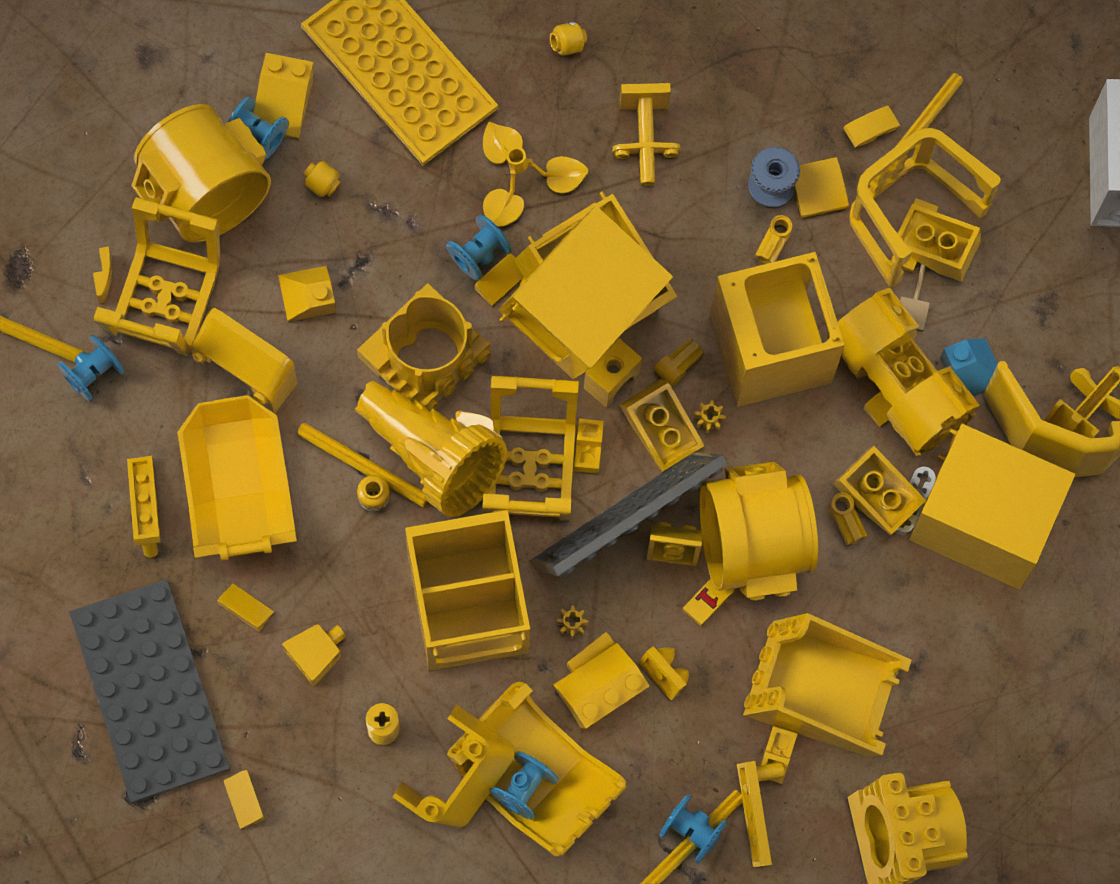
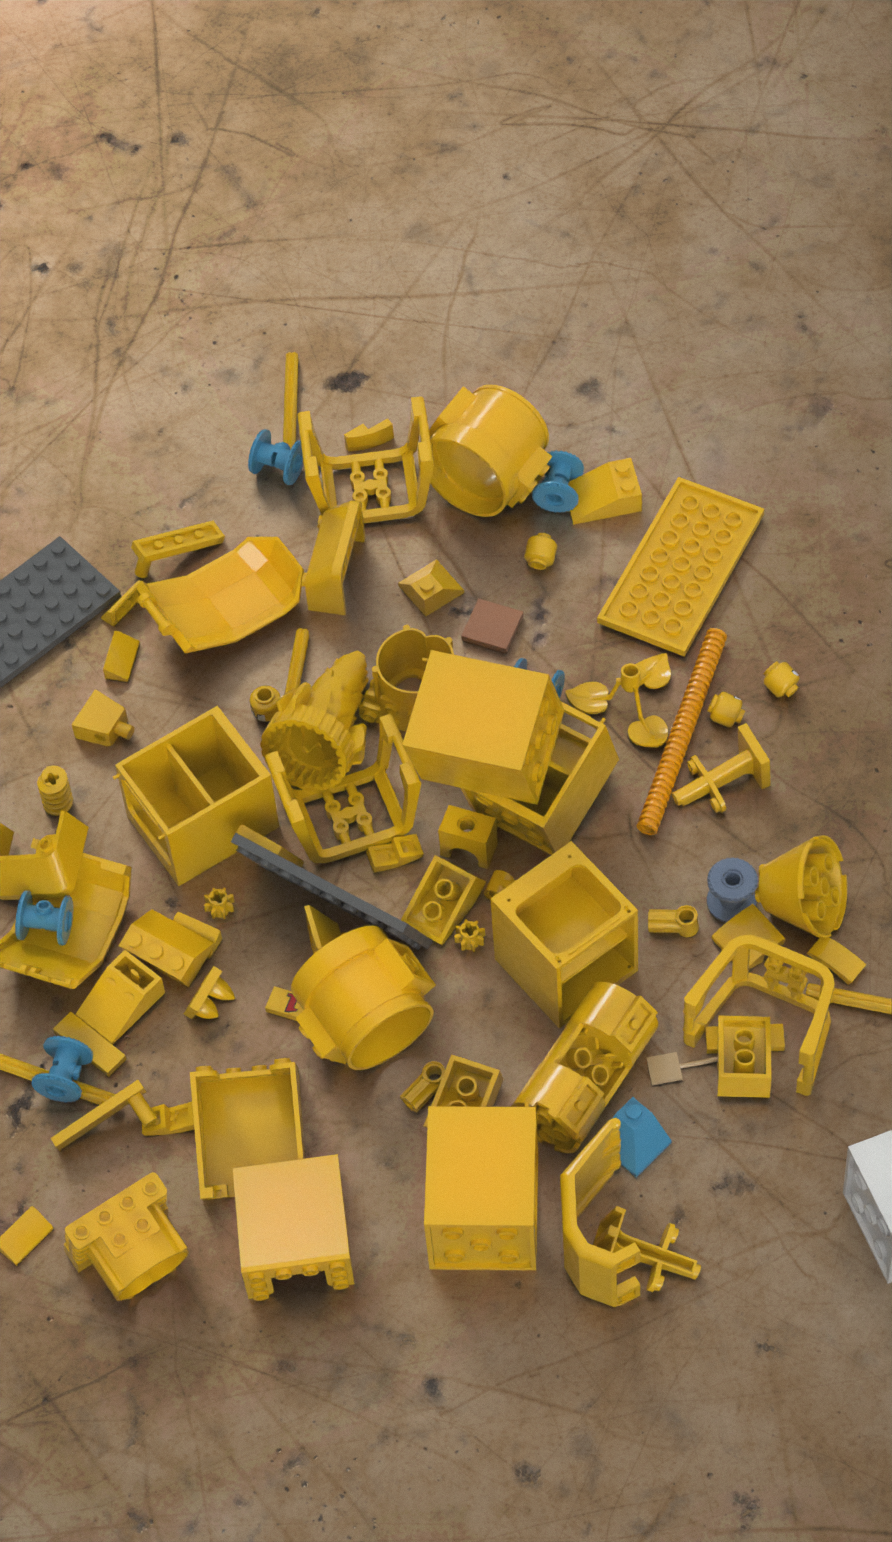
camera: 75 degrees right, 15 degrees down
none -> yellow tile [53,1012,127,1077]
none -> yellow slope [75,950,165,1045]
none -> yellow slope [101,580,141,627]
none -> yellow windscreen [233,1154,355,1301]
none -> yellow tile [236,825,304,867]
none -> nougat tile [461,598,523,654]
none -> light orange piece [636,628,727,835]
none -> yellow head [707,691,745,728]
none -> yellow cone [755,835,847,938]

